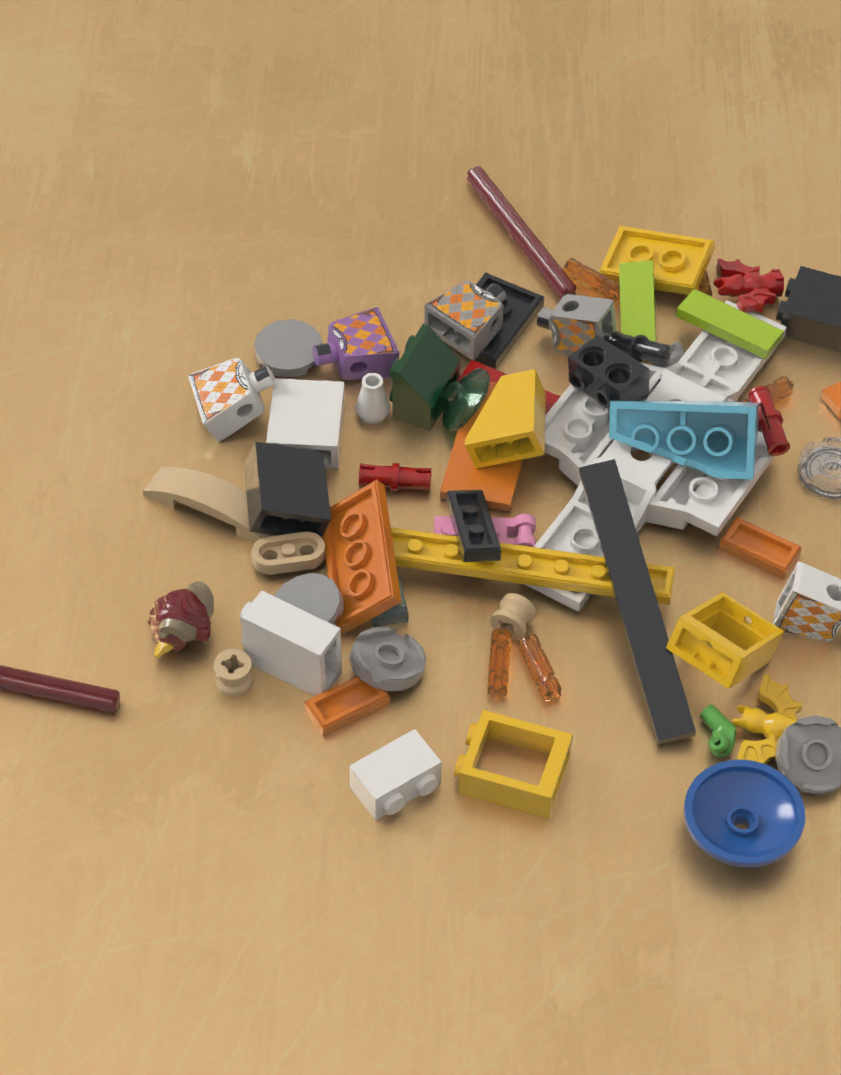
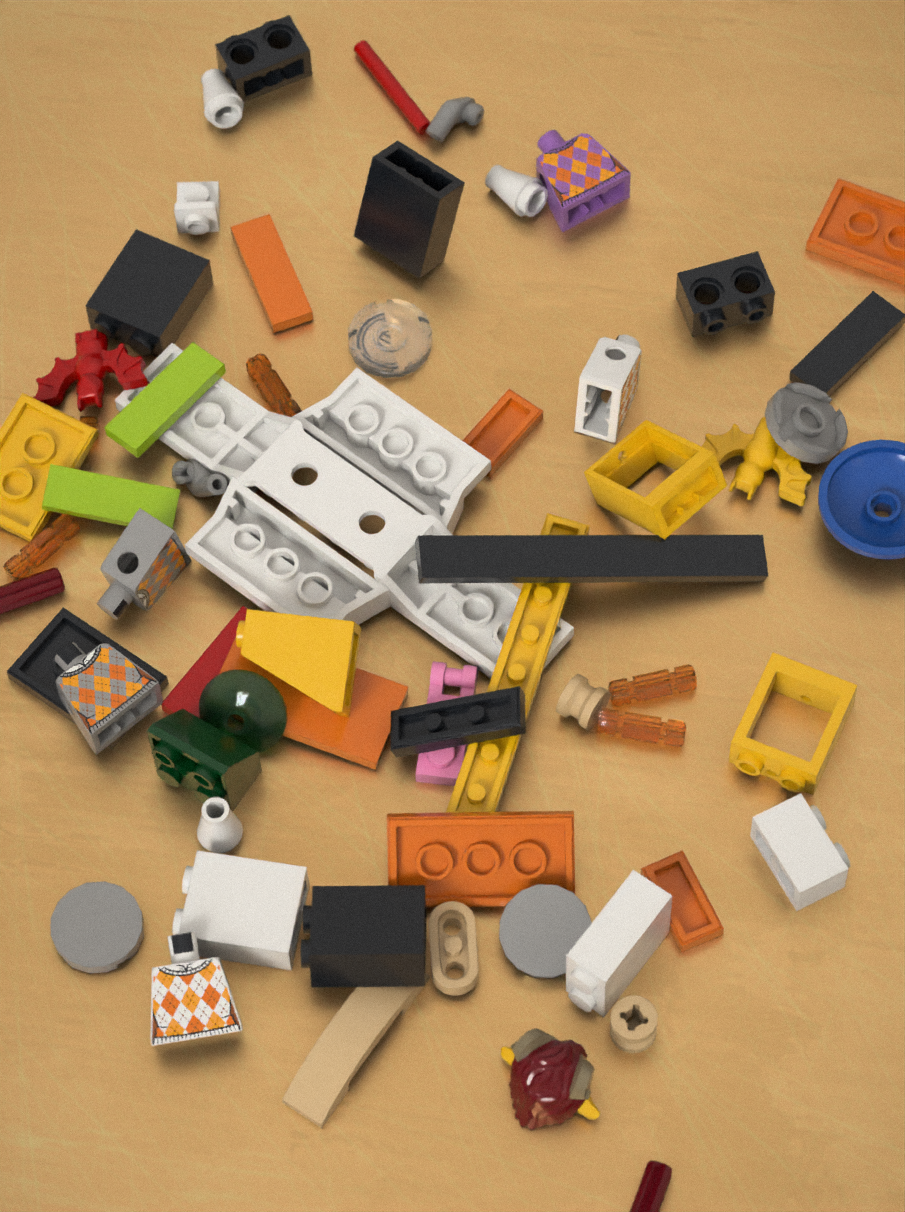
camera: 80 degrees left, 10 degrees up
medium lavender torso [313,307,400,380] -> none
light grey tile [349,627,426,691] -> none
red pin [358,463,432,492] -> none
black brick [568,335,649,409] -> none
black axle [608,331,672,365] -> none
medium azure wedge [609,401,759,480] -> none
bright green arm [700,704,737,757] -> none
red pin [747,386,791,456] -> none

